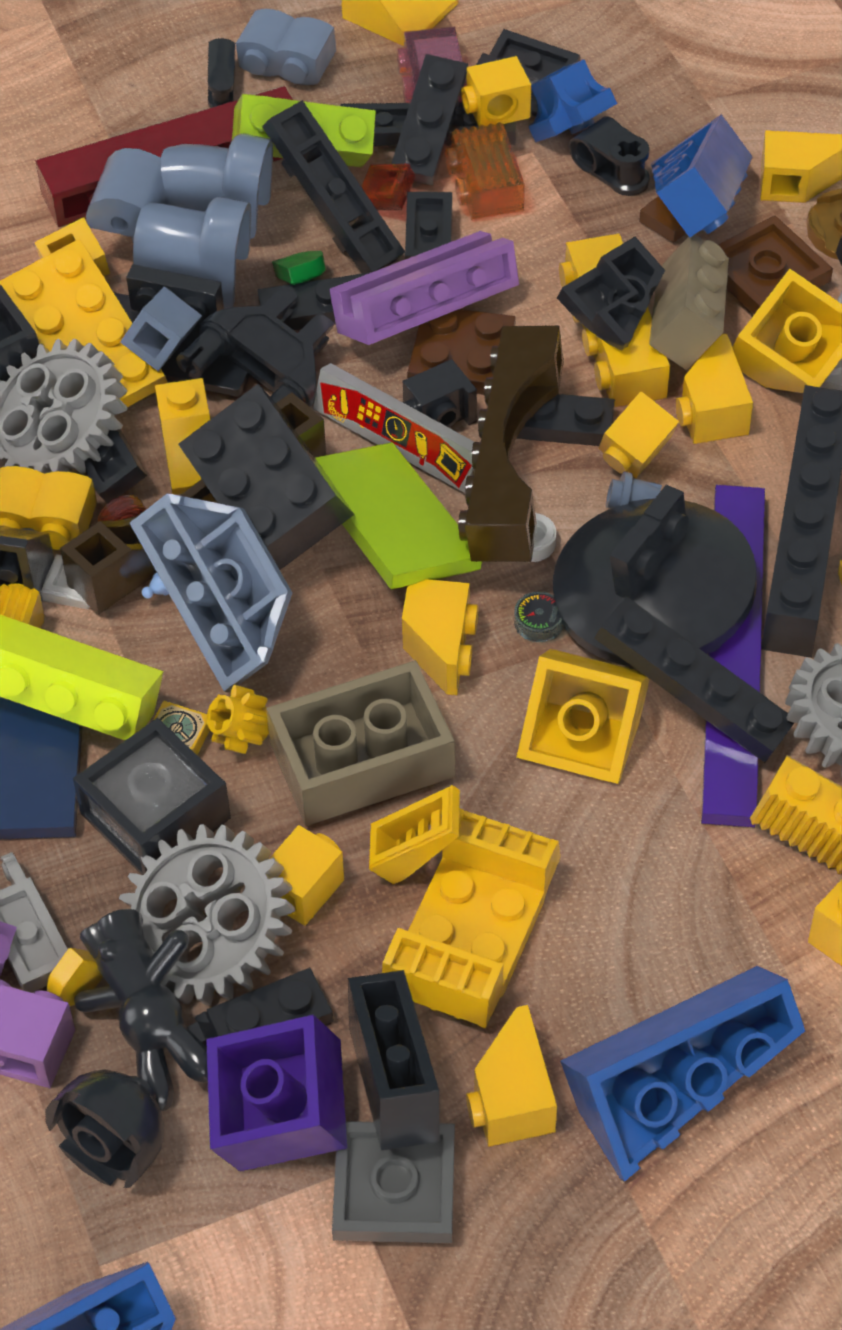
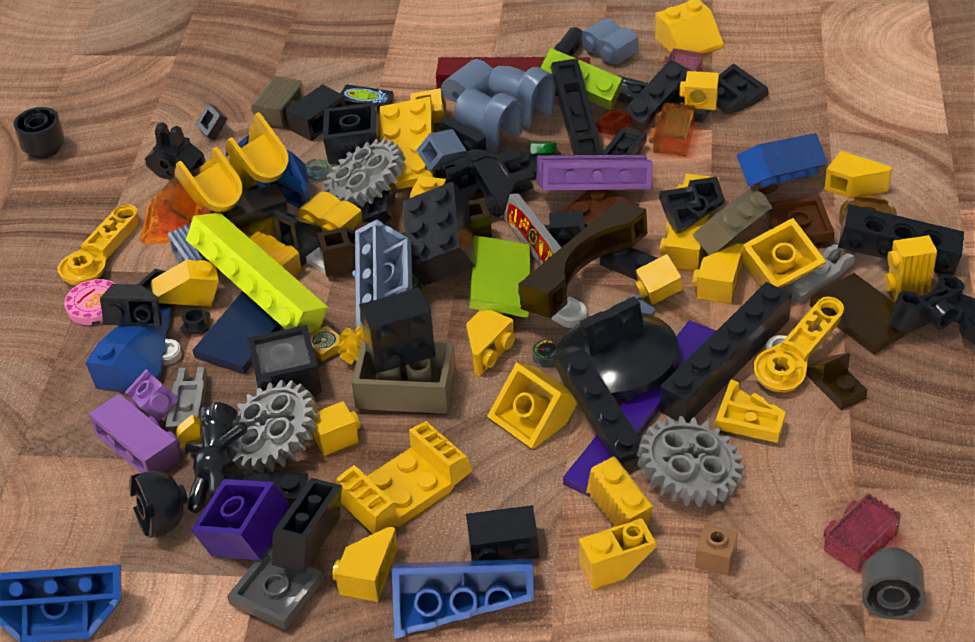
camera: 30 degrees right, 10 degrees down
yellow slope [369,785,460,884] -> none
blue brick [528,59,617,142] -> none
black piece [569,116,650,196] -> none
none -> black brick [359,287,436,374]
none -> black brick [466,505,539,561]

